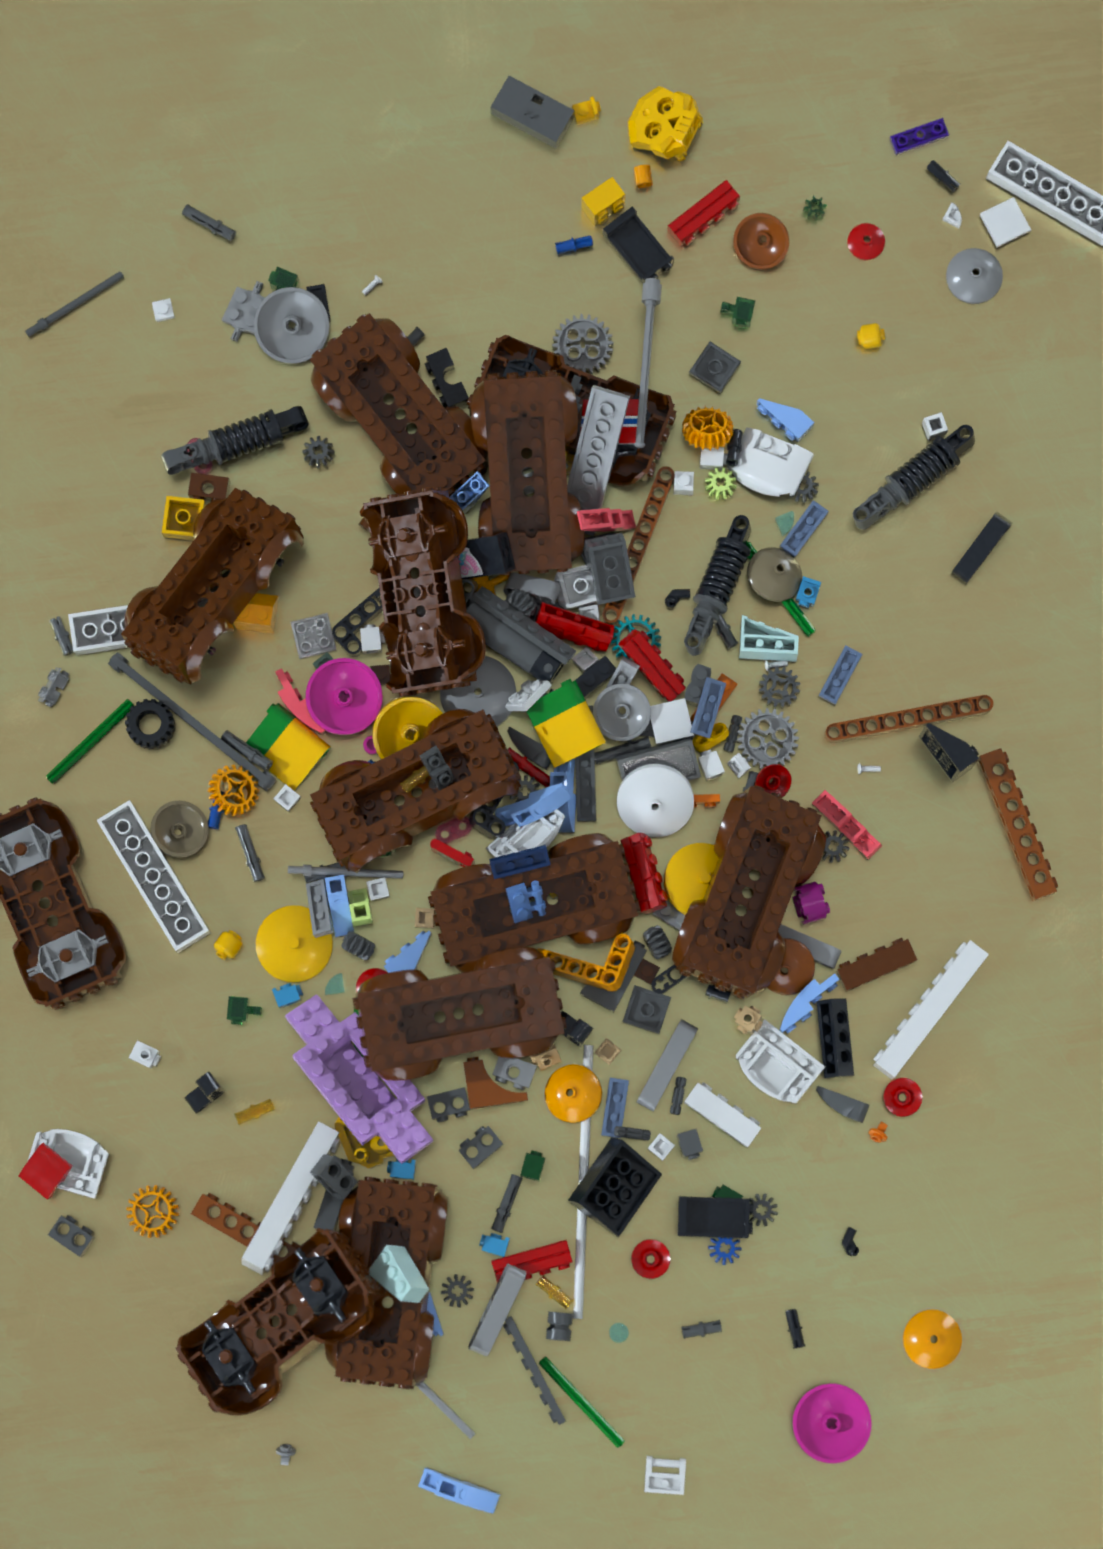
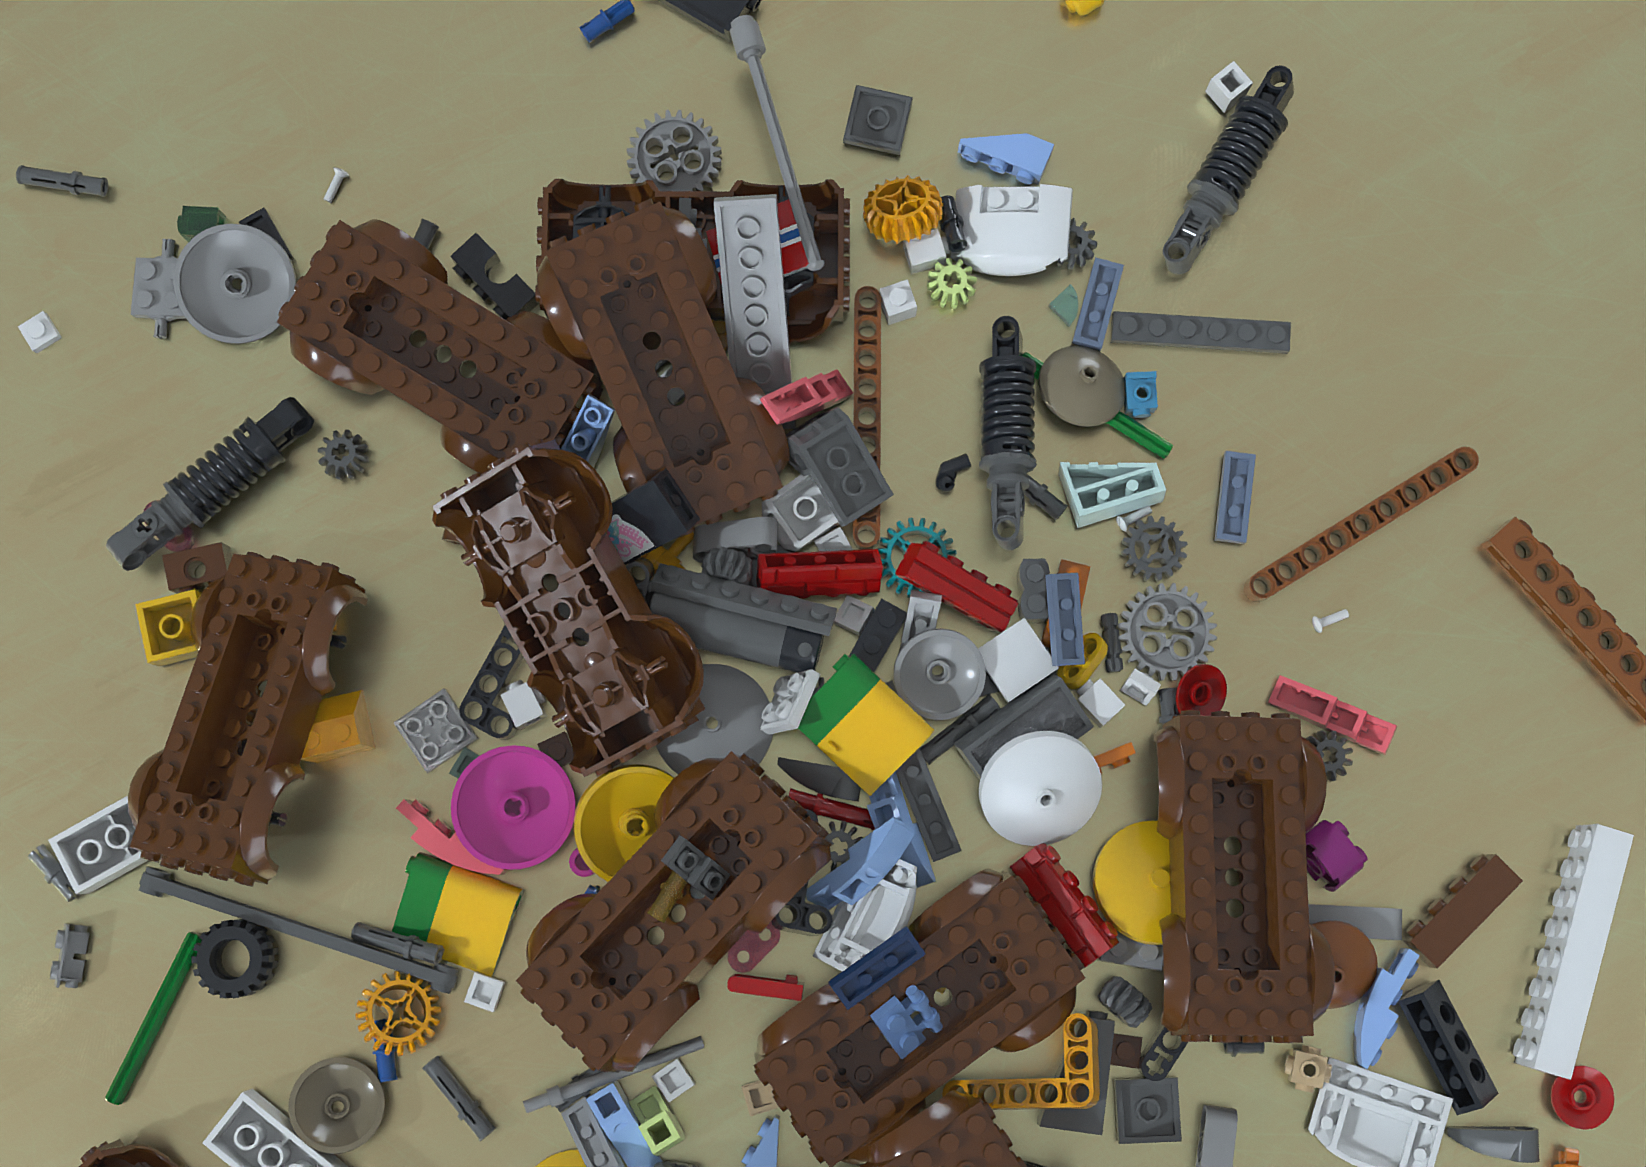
camera: 20 degrees left, 0 degrees up
clear green brick [720,297,755,328] -> none
black slope [919,723,979,783] -> none
black beam [952,512,1012,583] -> none
none -> dark grey plate [1110,311,1291,354]

